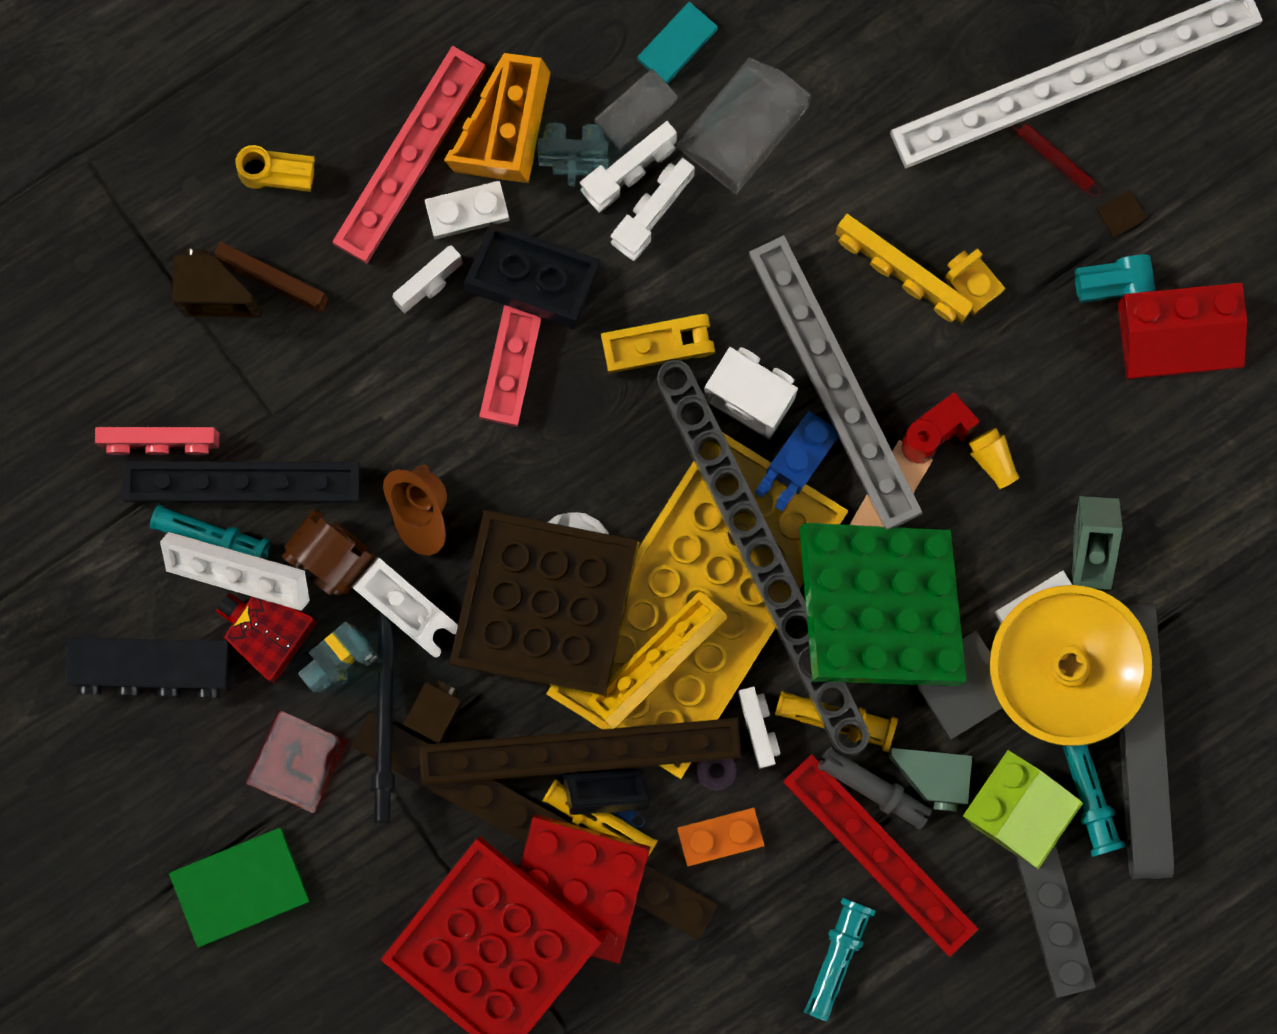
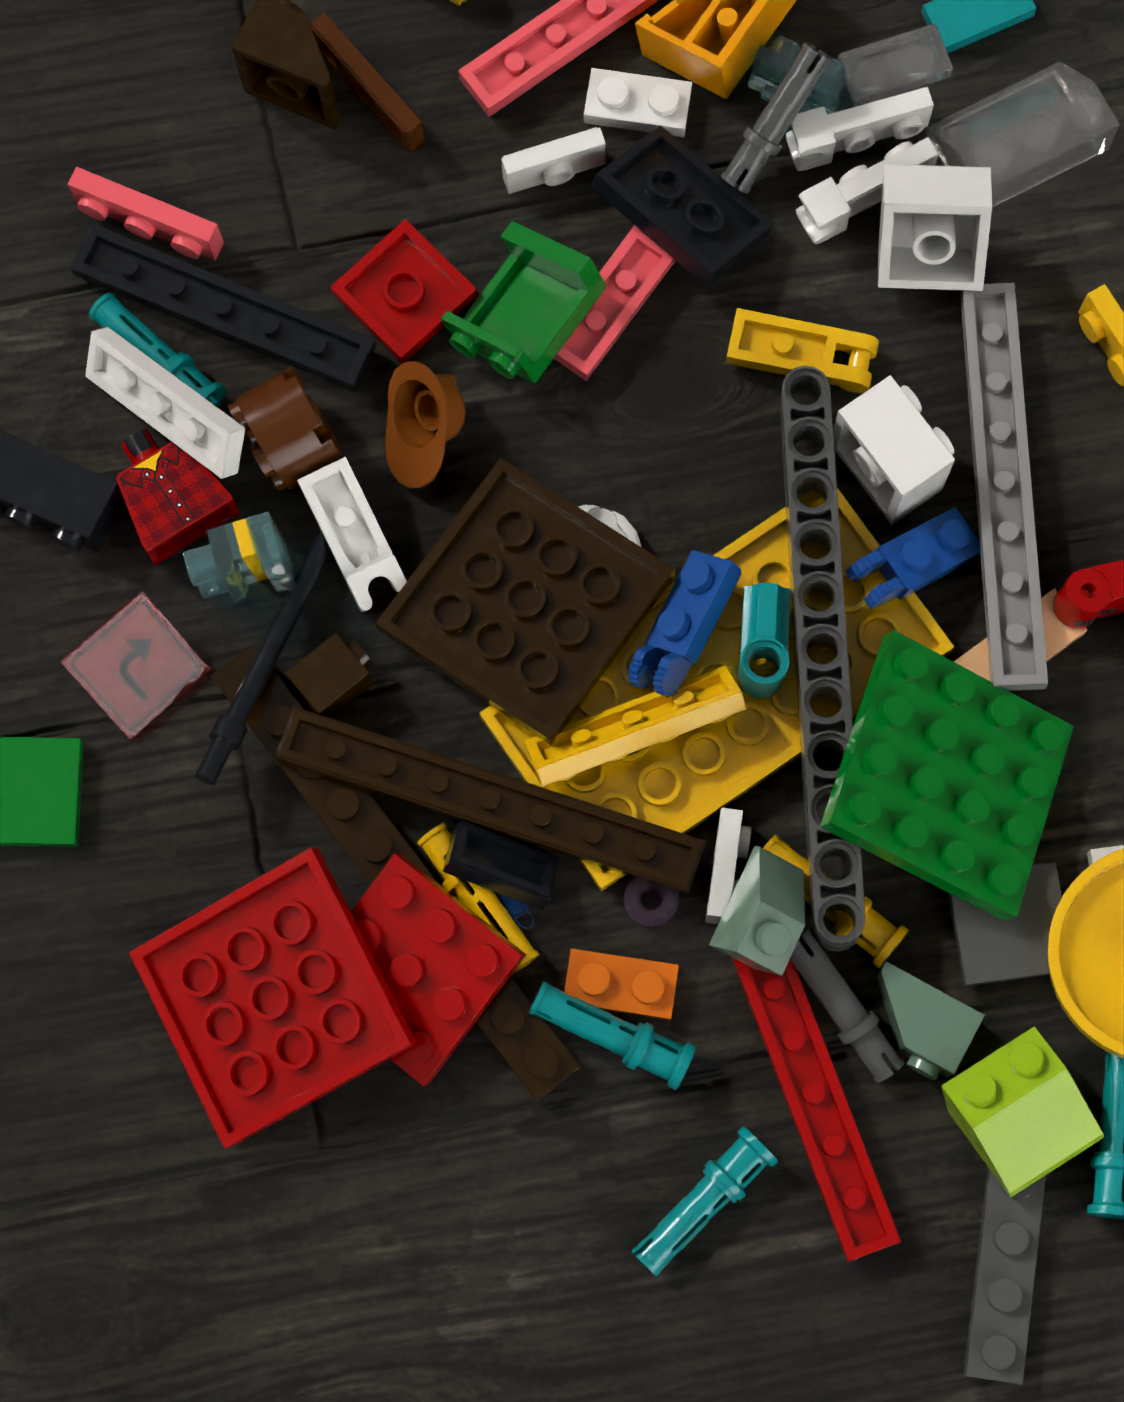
camera: 25 degrees right, 5 degrees down
none -> red plate [330,219,478,364]
none -> green panel [440,221,607,384]
none -> teal pin [529,981,696,1090]
none -> blue hinge [627,550,742,697]
none -> sand green slope [709,846,805,976]
none -> dark grey pin [721,42,833,194]
none -> teal piece [737,583,791,698]
none -> white brick [878,164,992,291]

